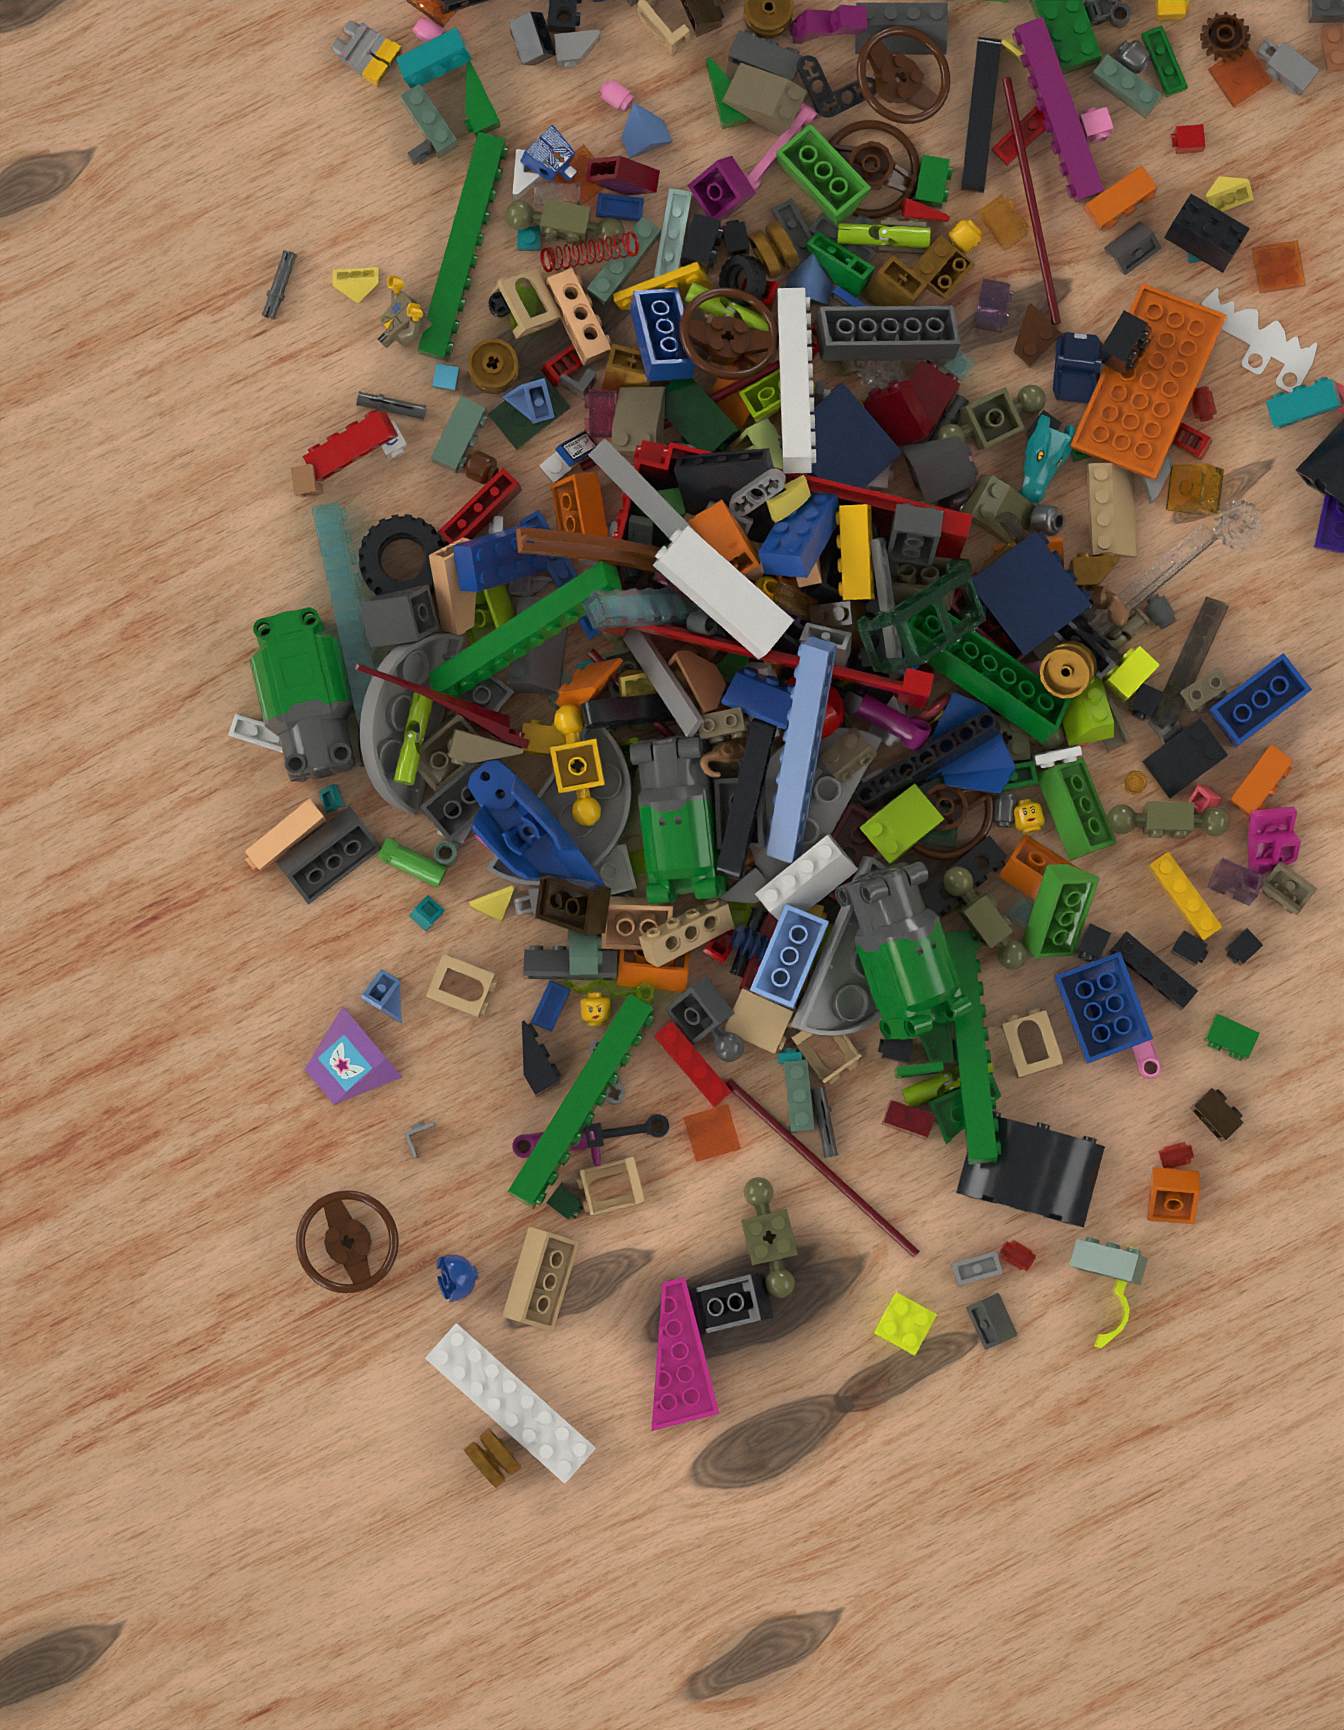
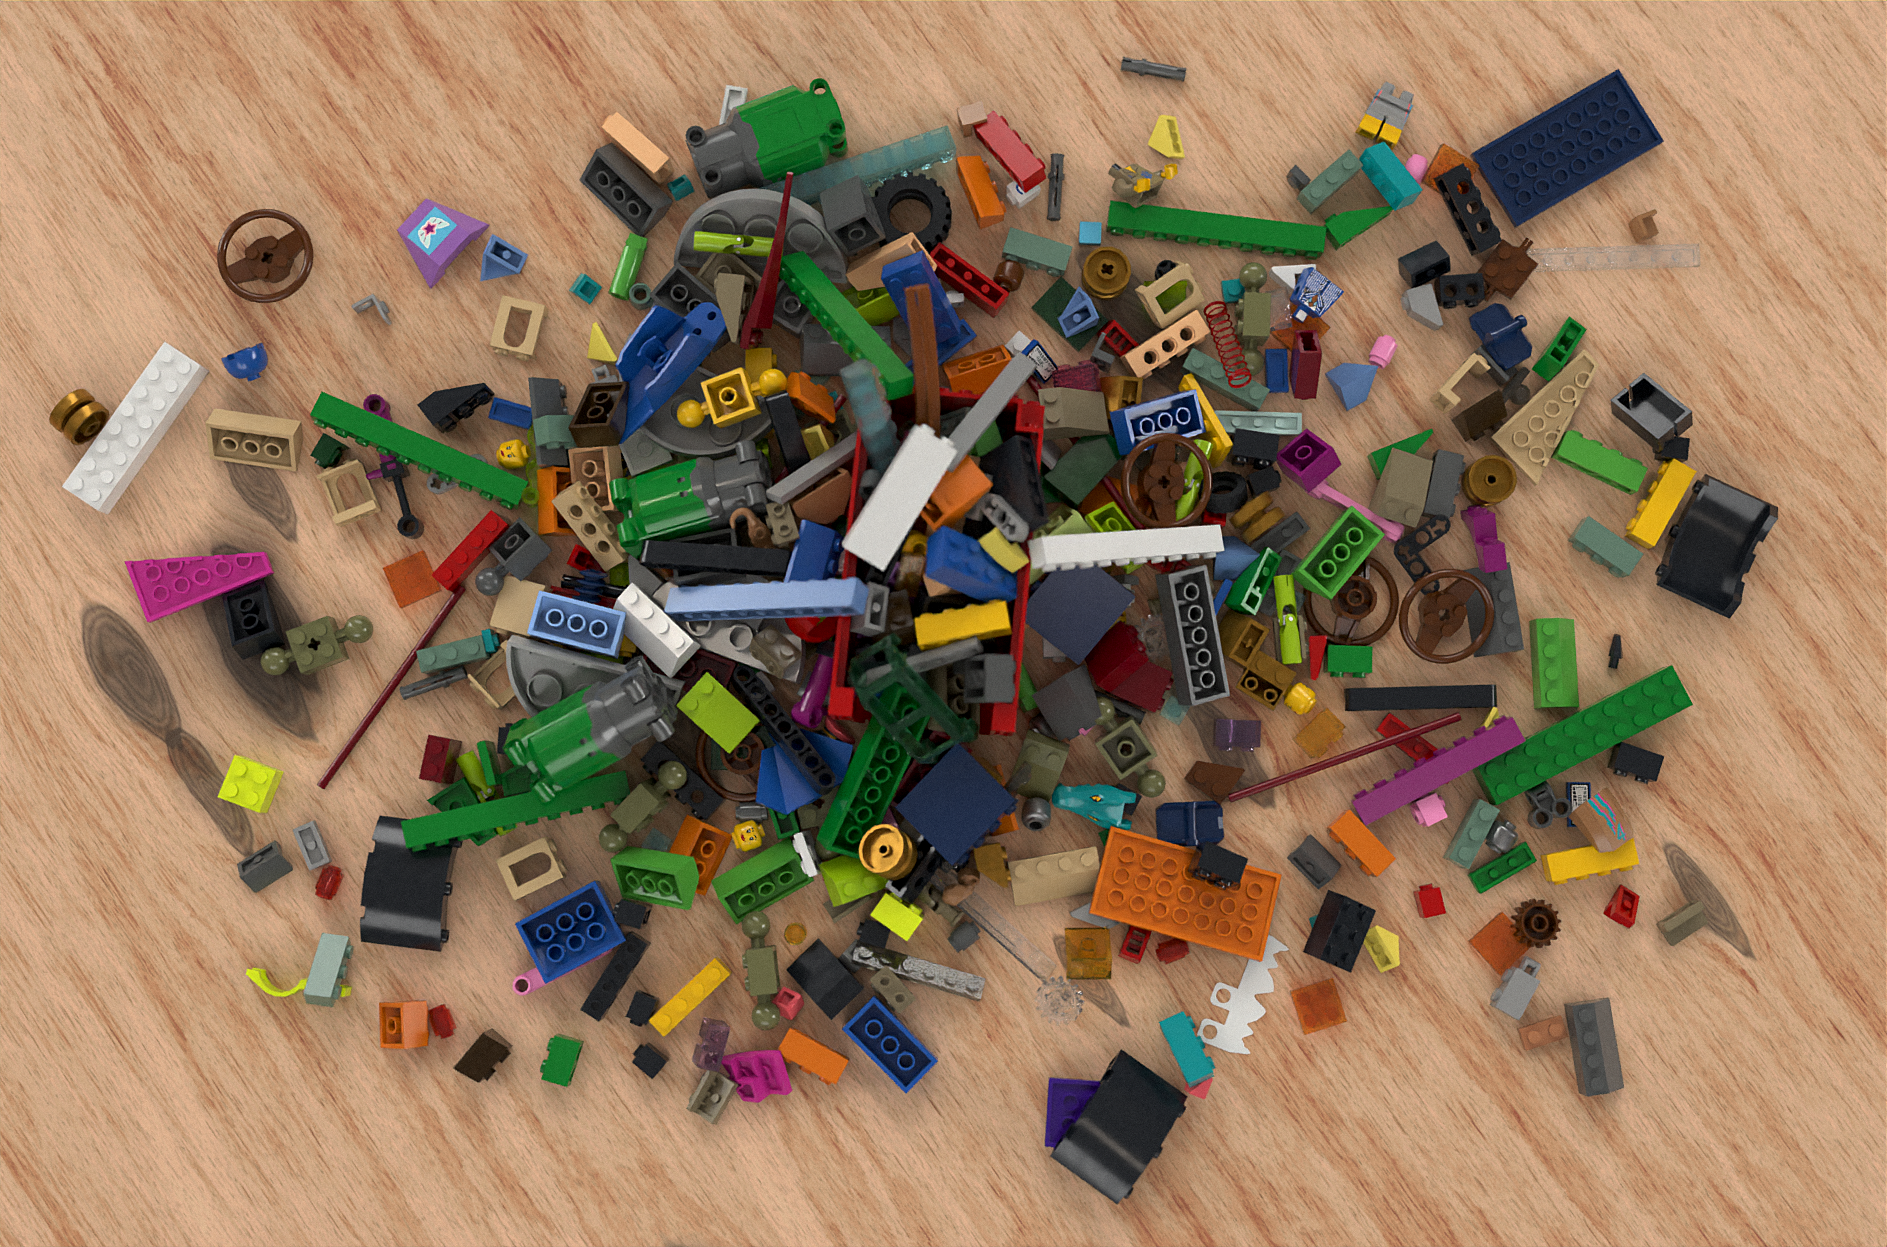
camera: 80 degrees right, 0 degrees up
none -> orange slope [956,155,1007,230]

